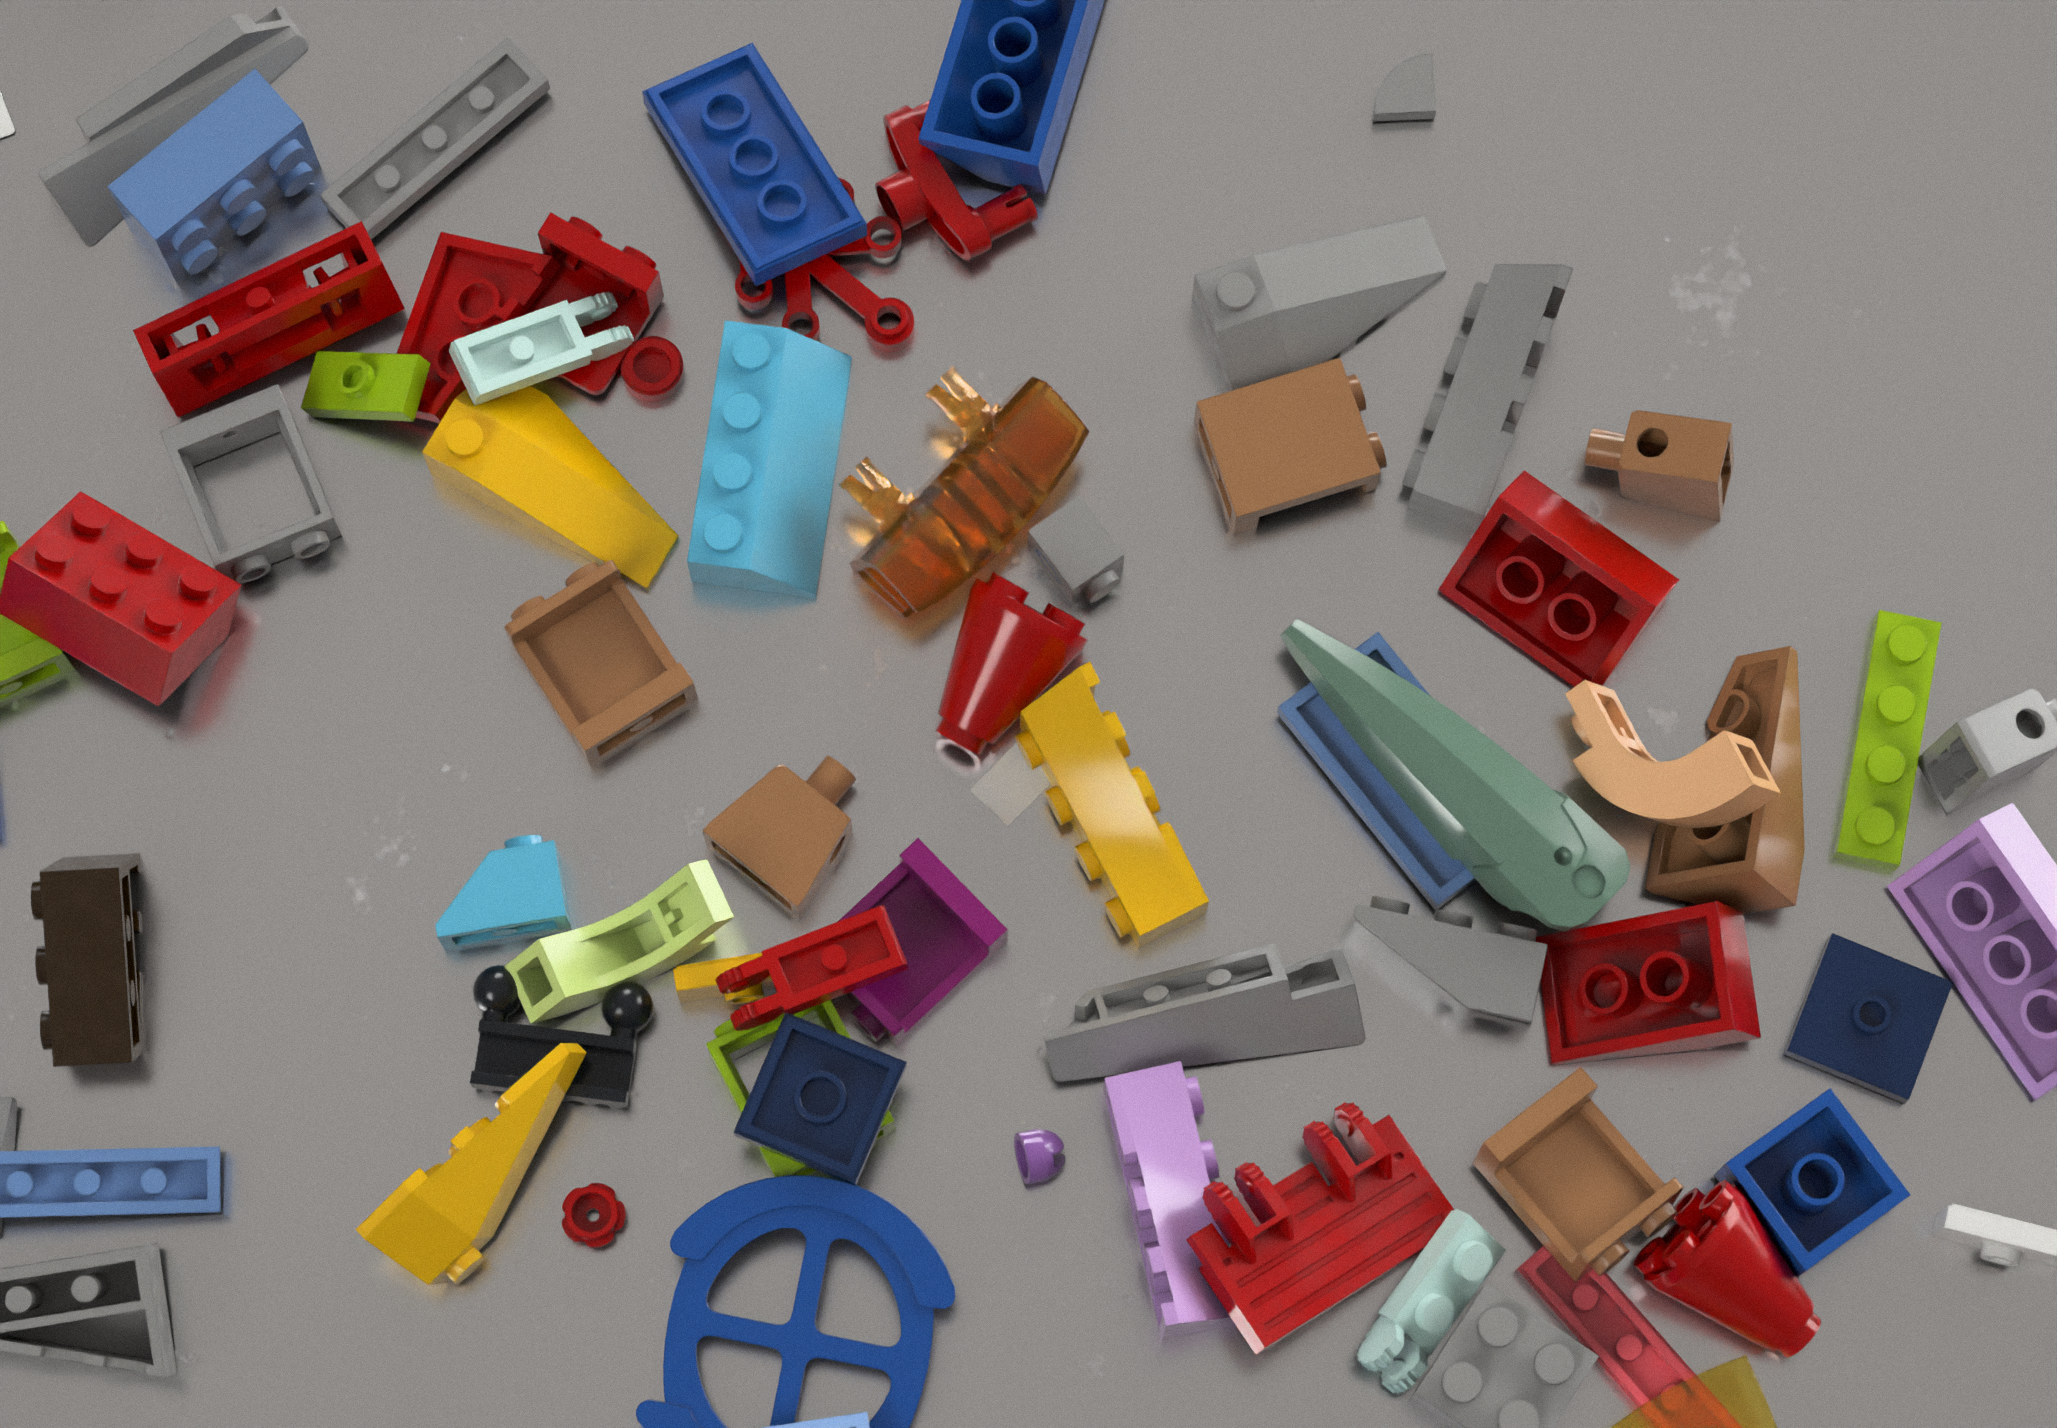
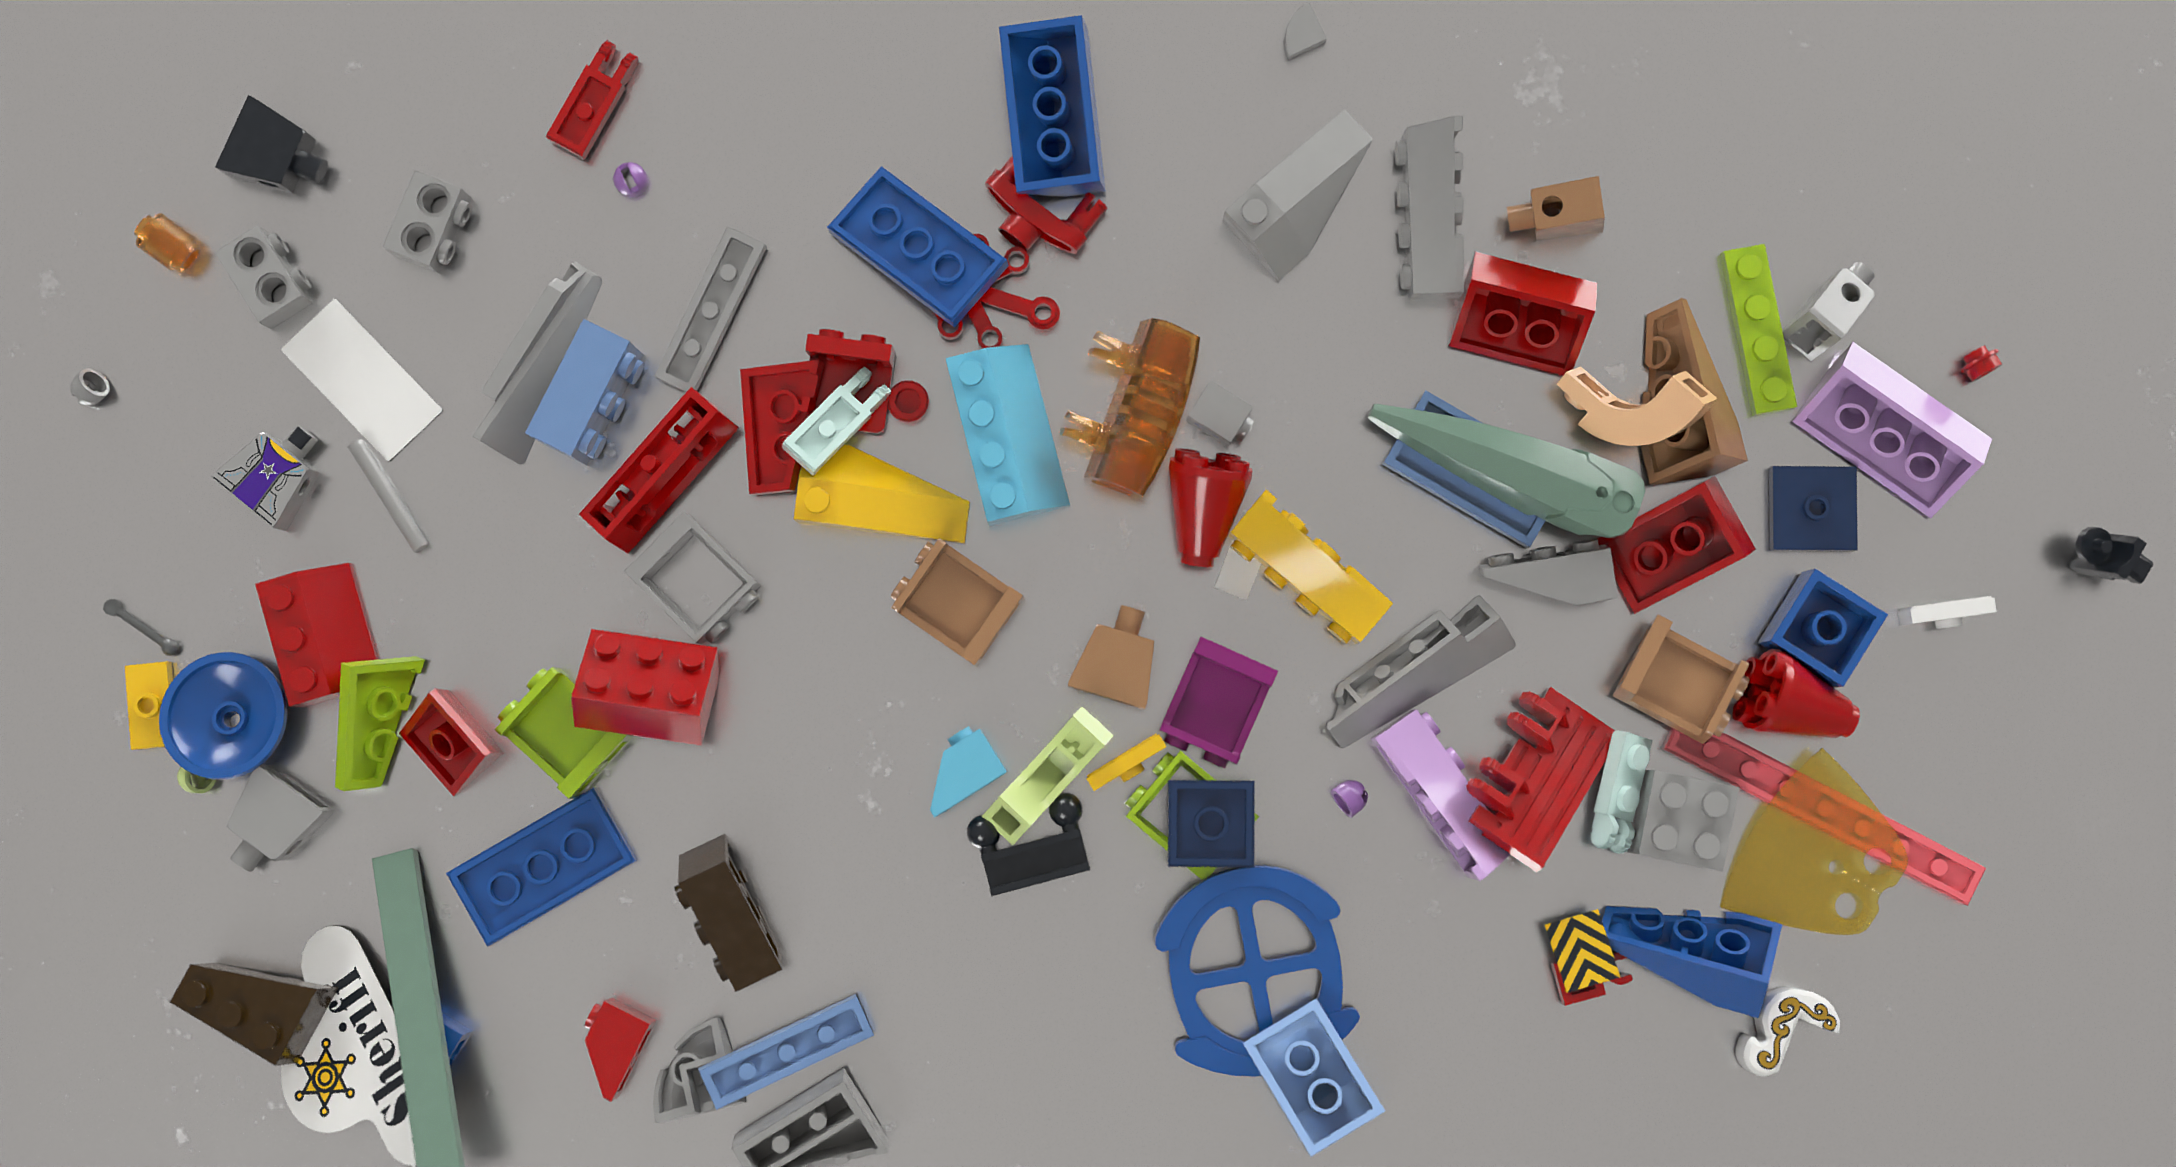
camera: 20 degrees left, 10 degrees up
lime plate [301,351,431,421] -> none
yellow wedge [355,1043,587,1285] -> none
red plate [562,1183,626,1248] -> none
red hinge [715,905,908,1031] -> none
medium nougat panel [1194,358,1387,535] -> none

